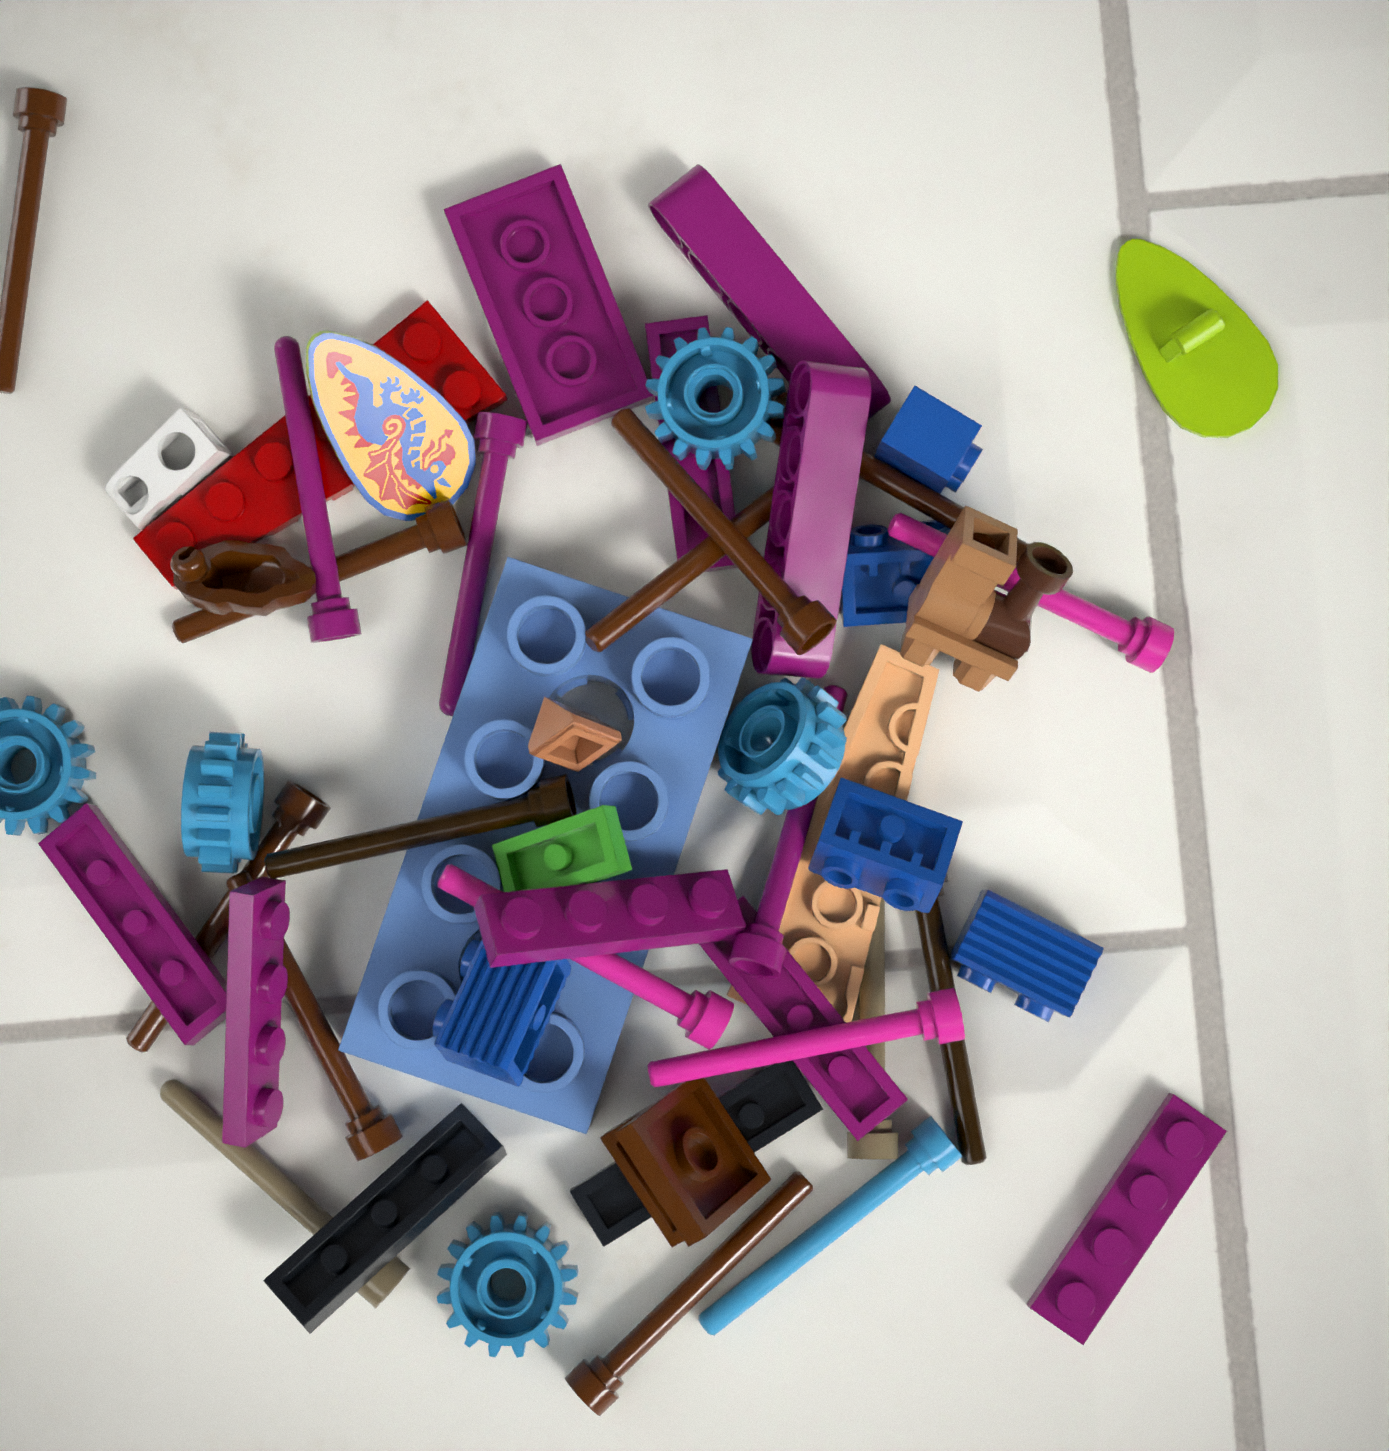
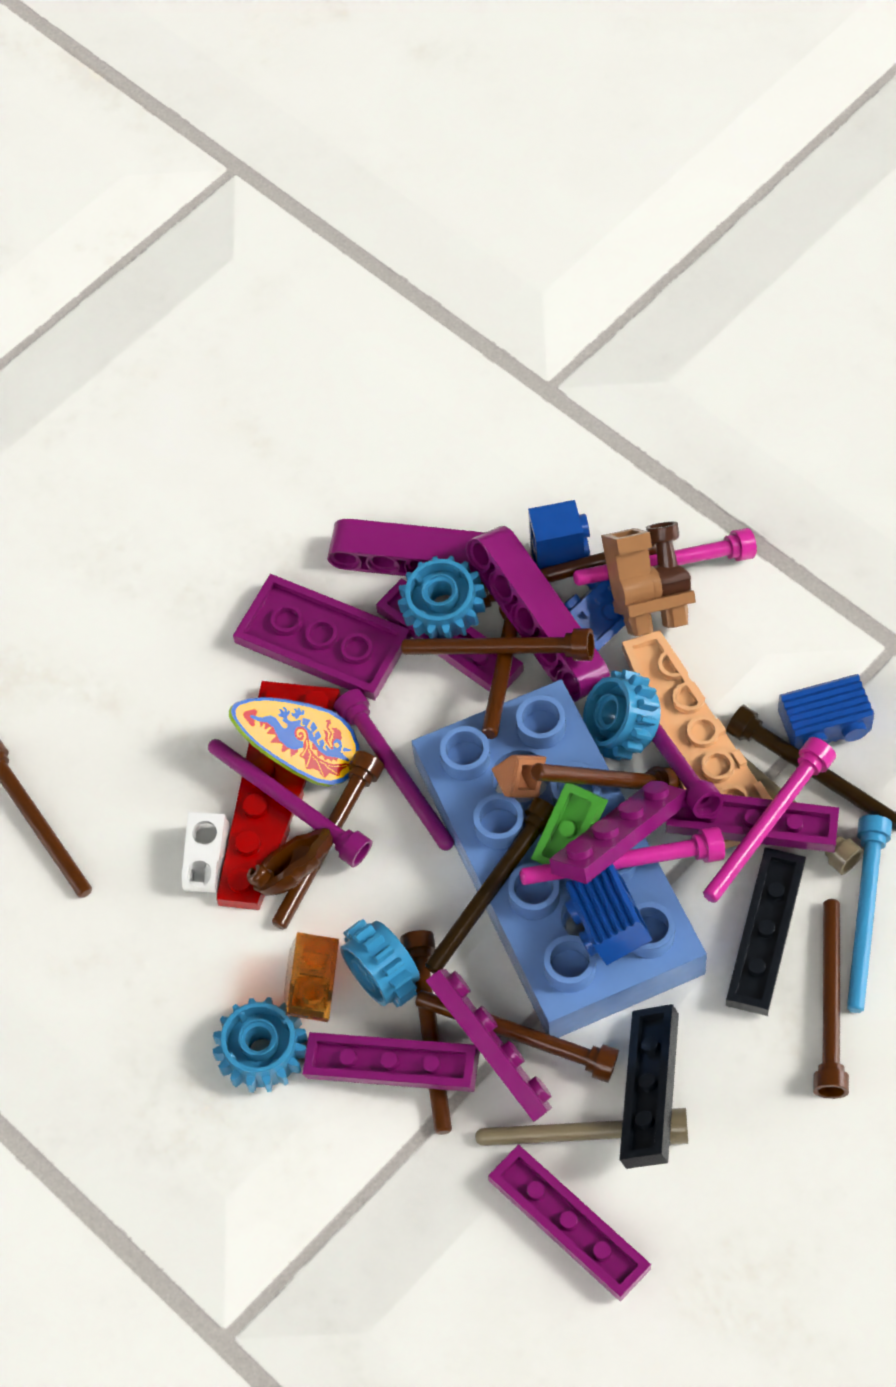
camera: 30 degrees left, 25 degrees down
dark azure gear [437,1212,579,1358] -> none
reddish brown bracket [600,1078,772,1248] -> none
blue bracket [808,777,963,913] -> none
lime shield [1115,239,1278,438] -> none
none -> clear orange slope [284,932,339,1022]
none -> magenta plate [488,1144,651,1302]
none -> reddish brown piece [531,763,679,790]

